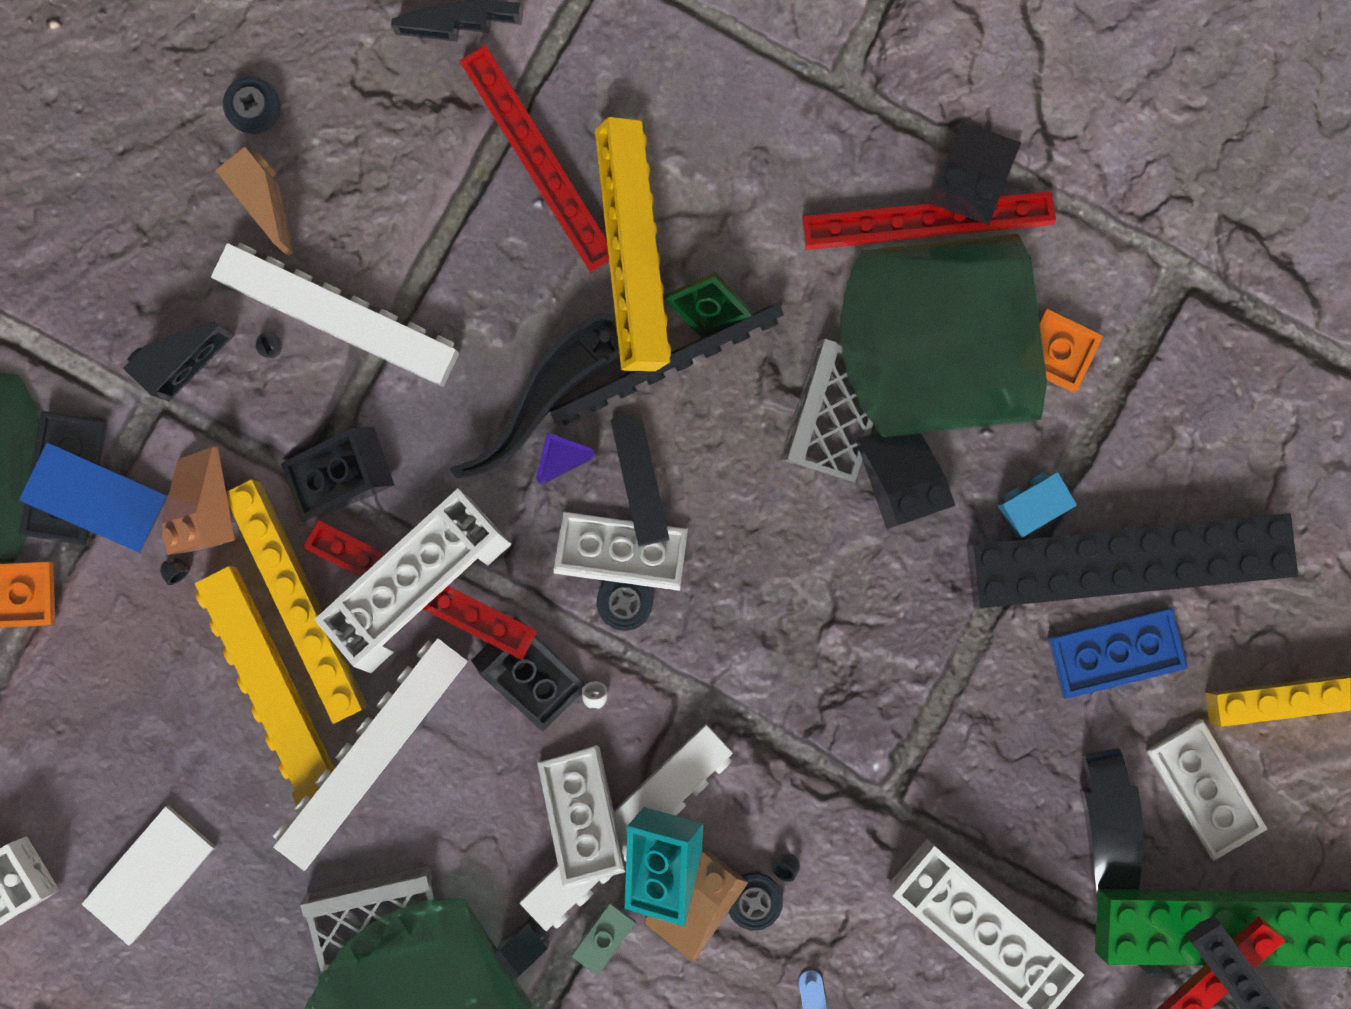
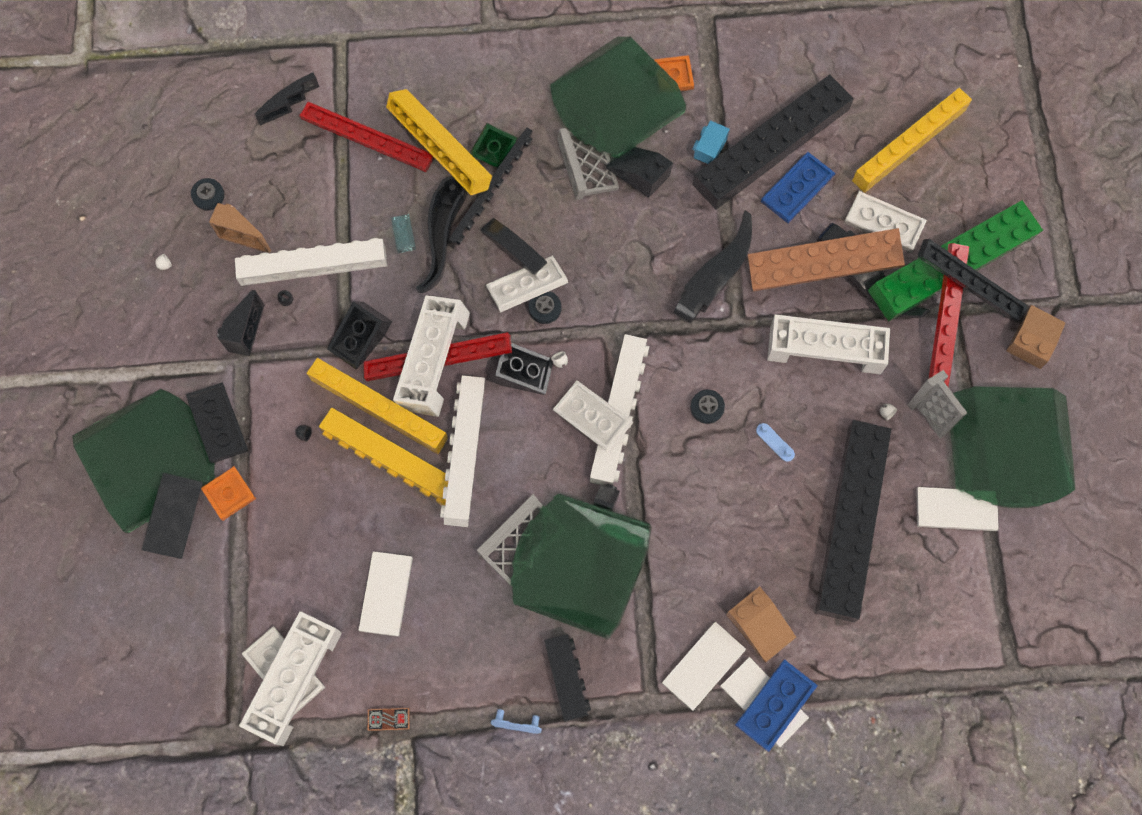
camera: 30 degrees left, 15 degrees down
blue tile [19,443,168,553] -> none
nougat slope [161,446,235,555] -> none
dark purple slope [536,433,597,485] -> none
sand green brick [571,902,636,976] -> none
teal slope [625,807,703,926] -> none
medium nougat slope [644,846,748,962] -> none
black hinge [772,853,801,882] -> none
red plate [802,191,1056,250] -> none
black slope [930,122,1021,225] -> none
none -> white hinge [155,254,172,270]
none -> clear light blue plate [391,214,416,253]
none -> black animal [673,210,752,323]
none -> nougat plate [748,228,905,292]

